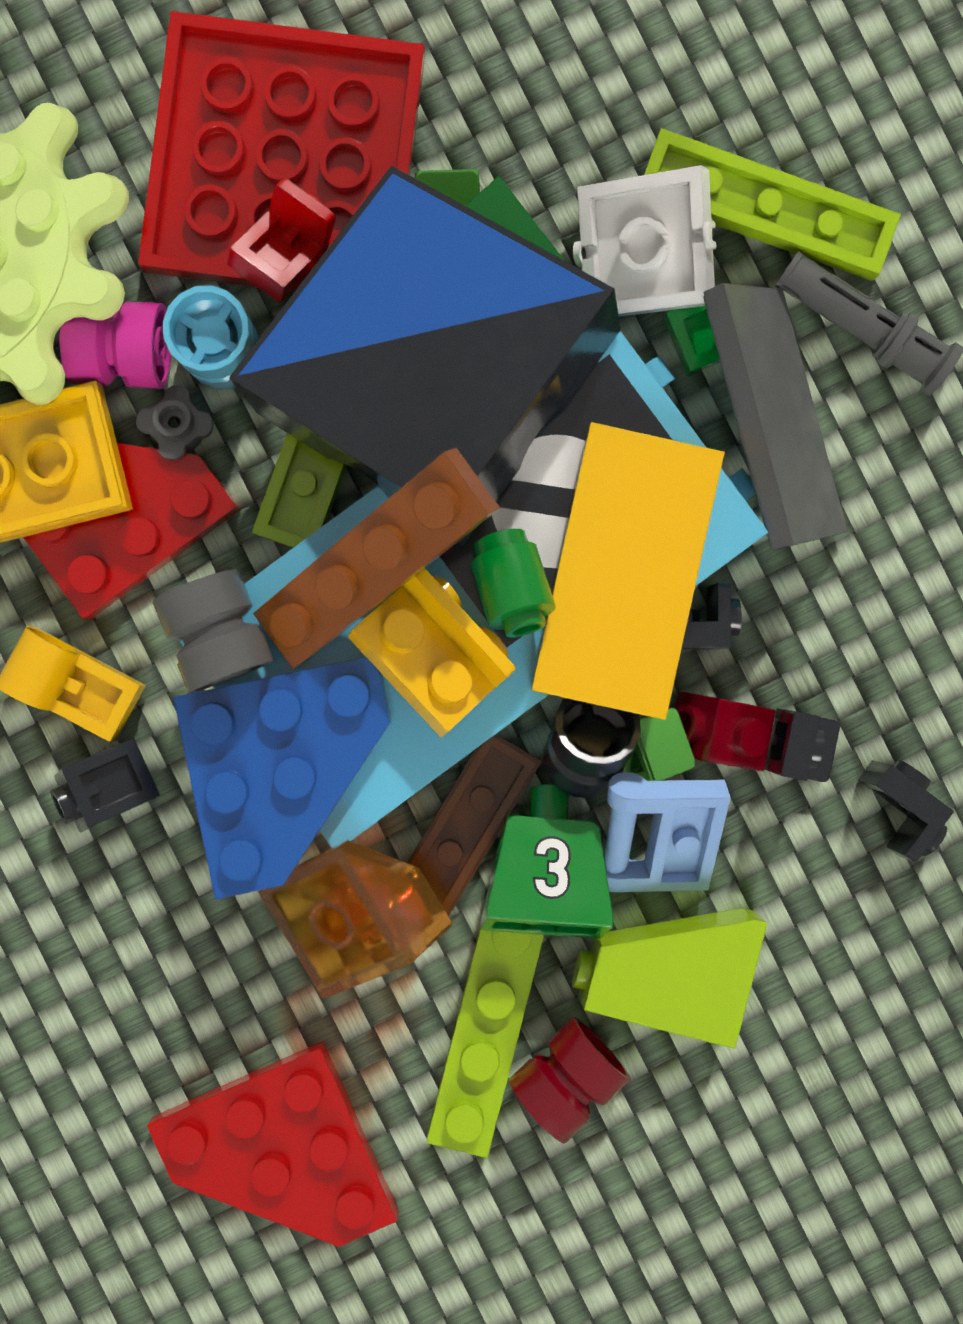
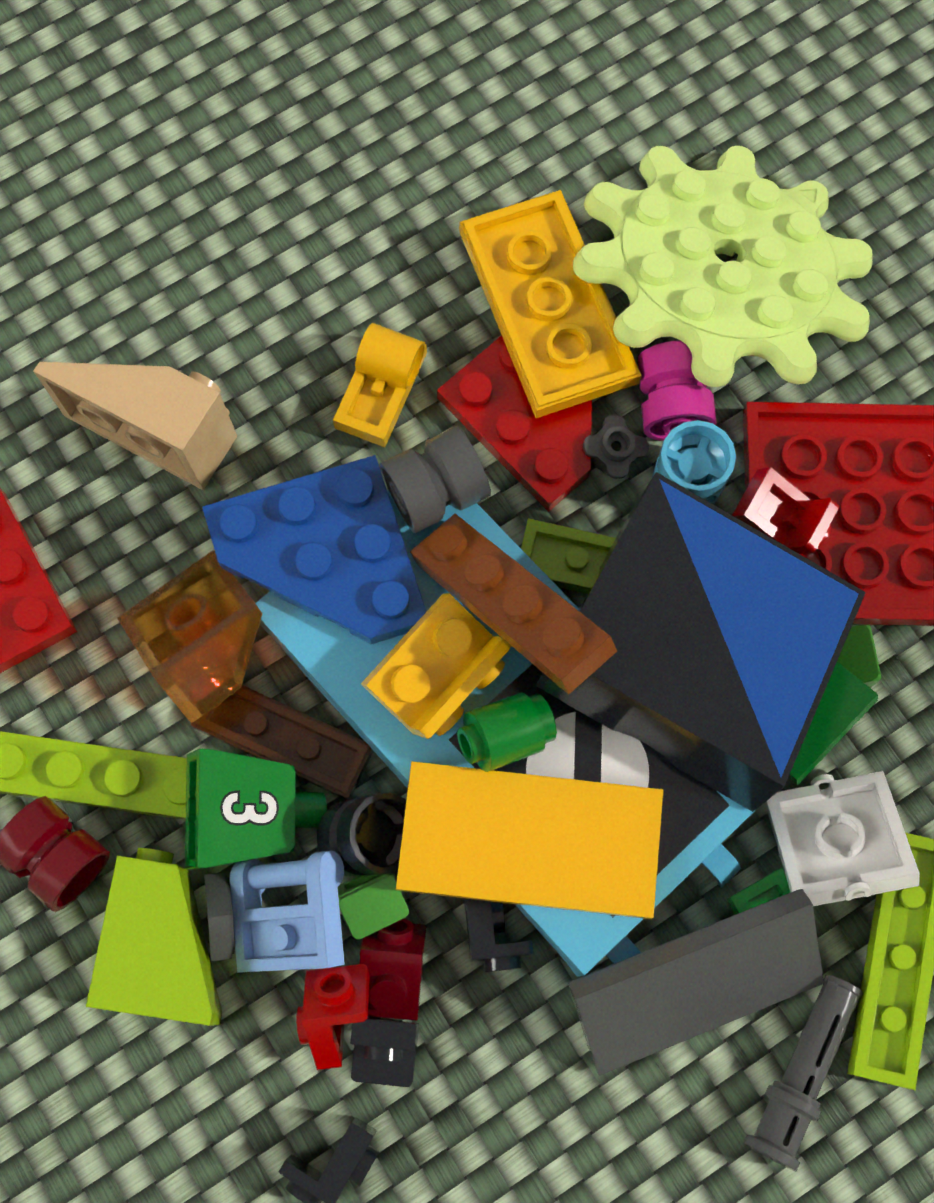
camera: 85 degrees right, 15 degrees down
black bracket [50,738,160,833] -> none
none -> tan slope [33,362,237,490]
none -> dark grey tile [204,872,235,961]
none -> red bracket [296,964,370,1070]

